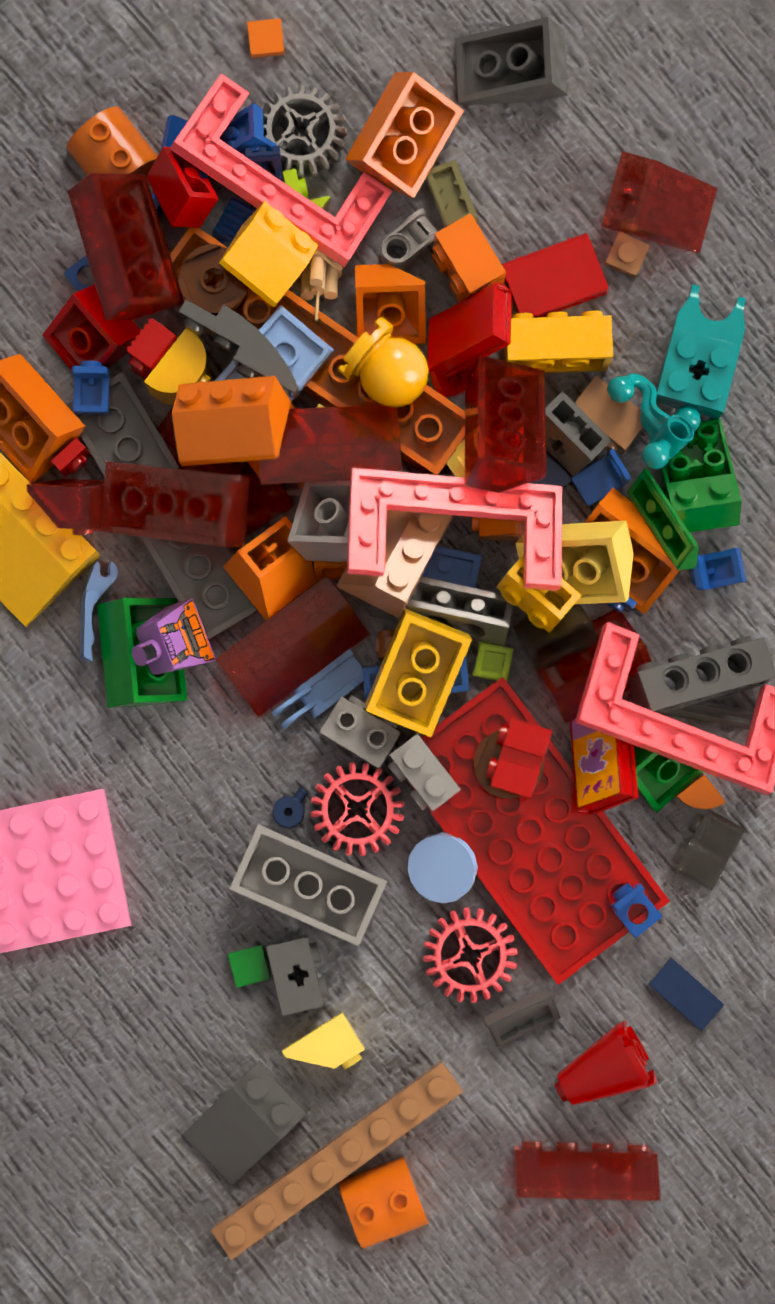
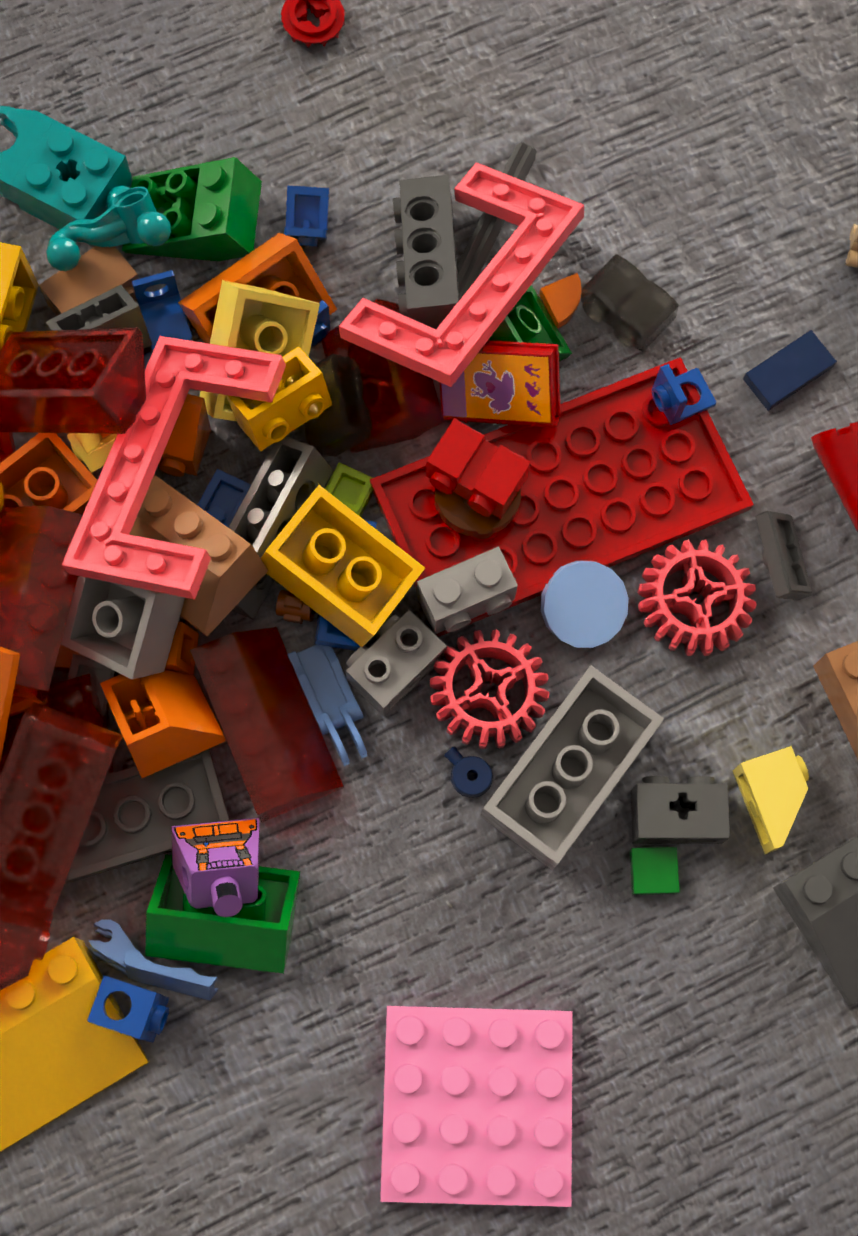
camera: 80 degrees left, 10 degrees down
green slope [627,469,699,570] -> none
none -> blue bracket [88,976,169,1043]

